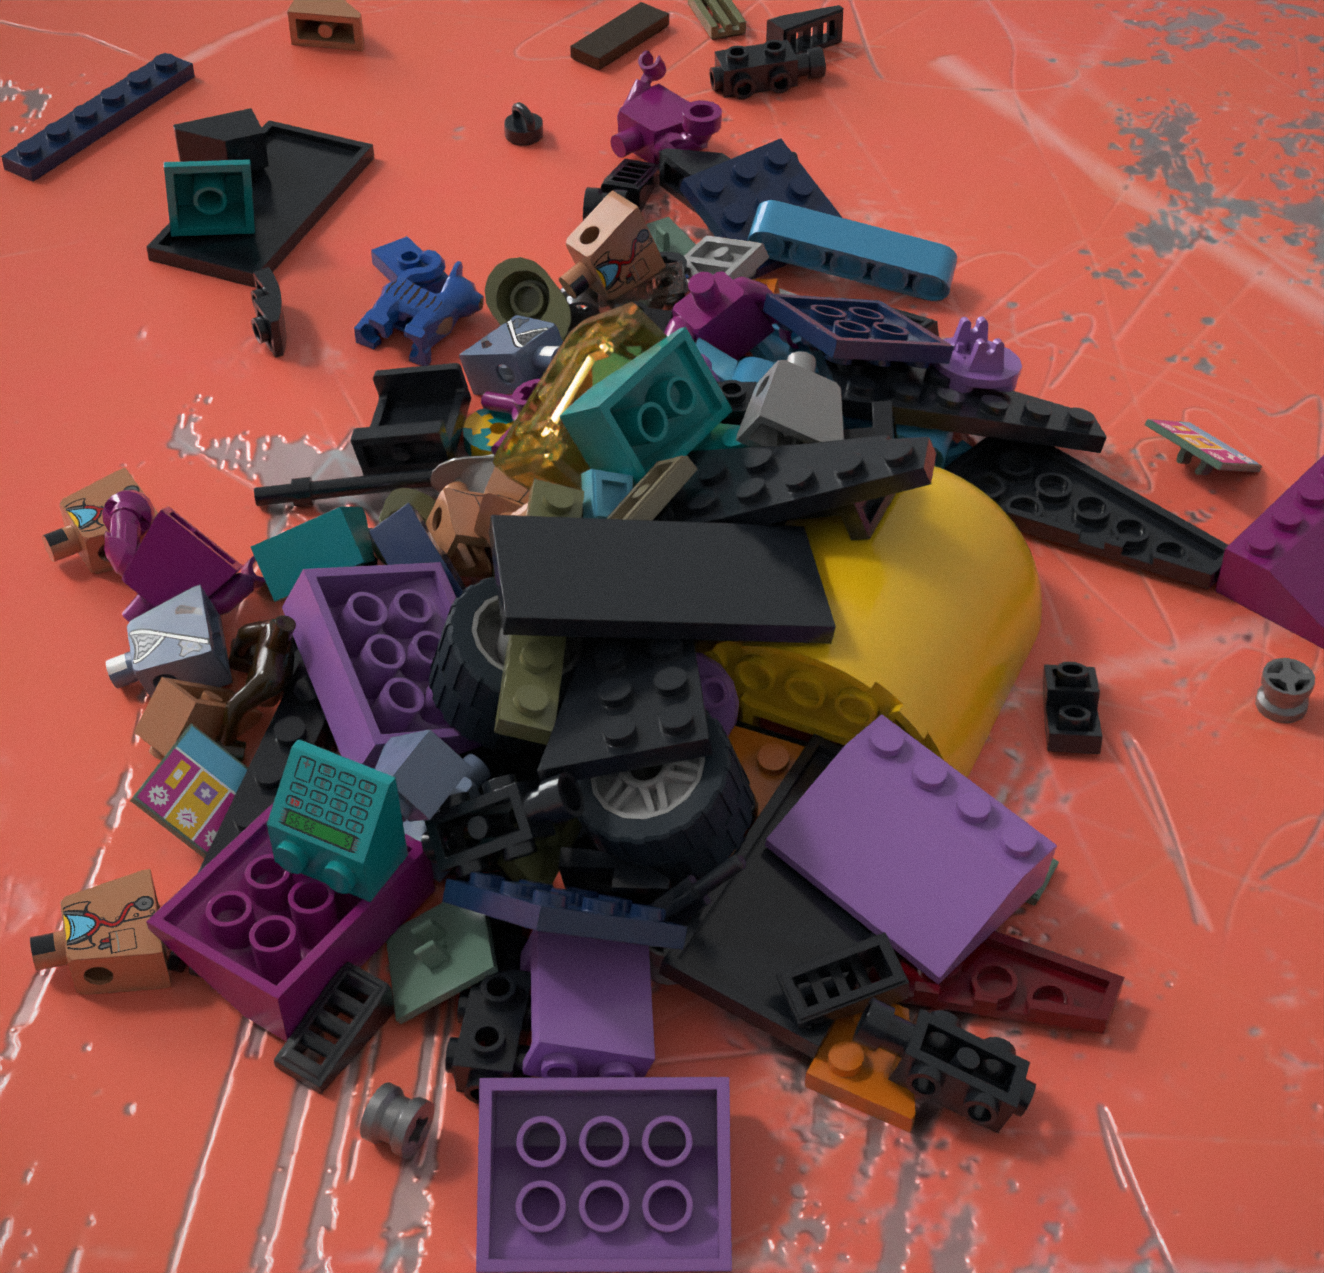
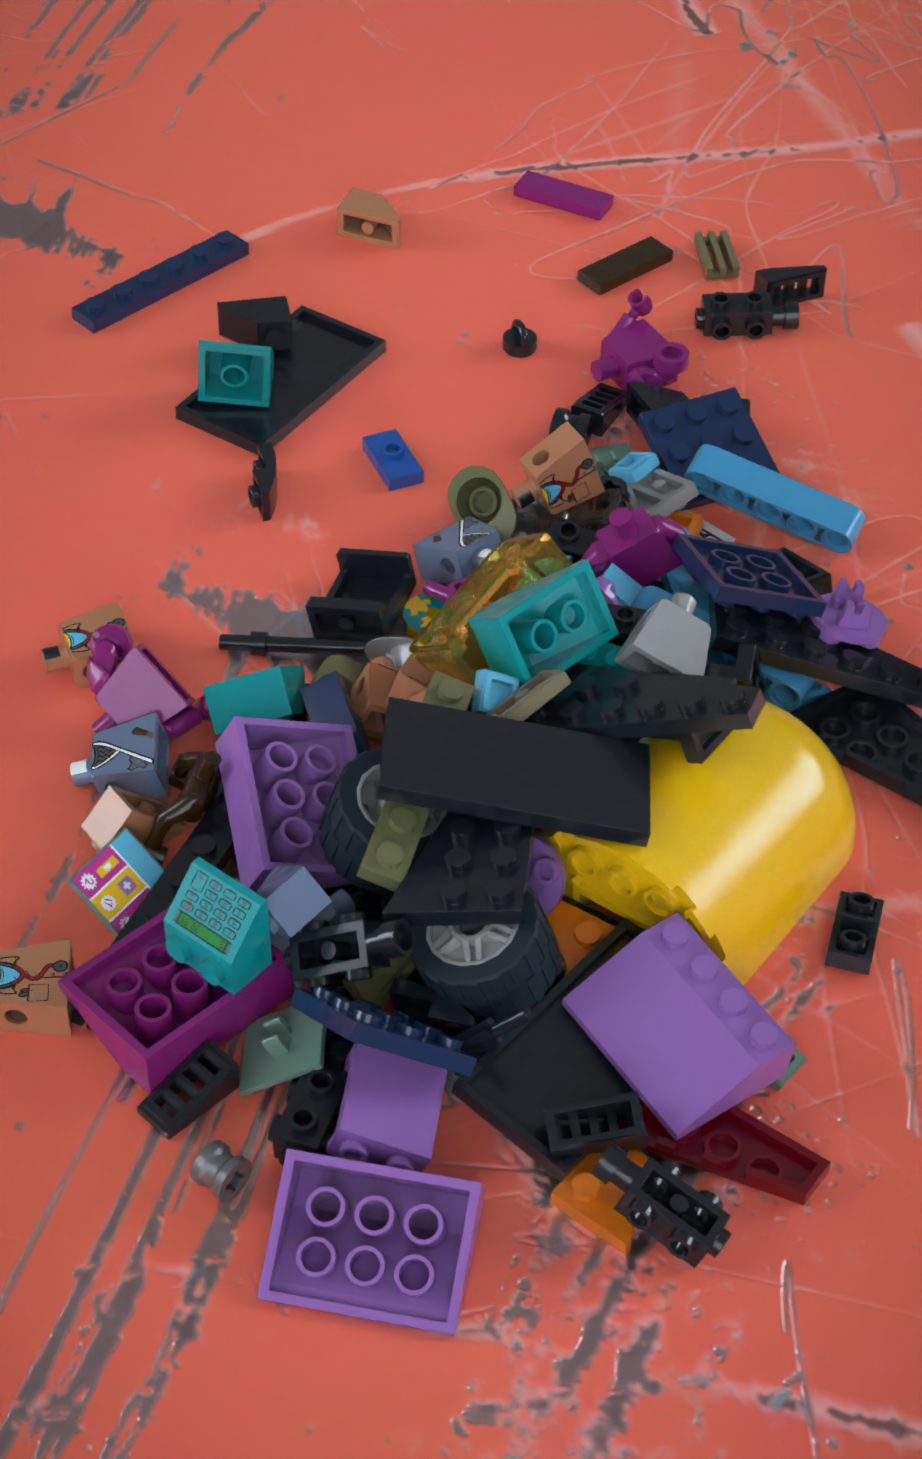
camera: 10 degrees right, 0 degrees up
blue animal [354,250,485,366] -> none
none -> medium azure tile [607,452,660,484]

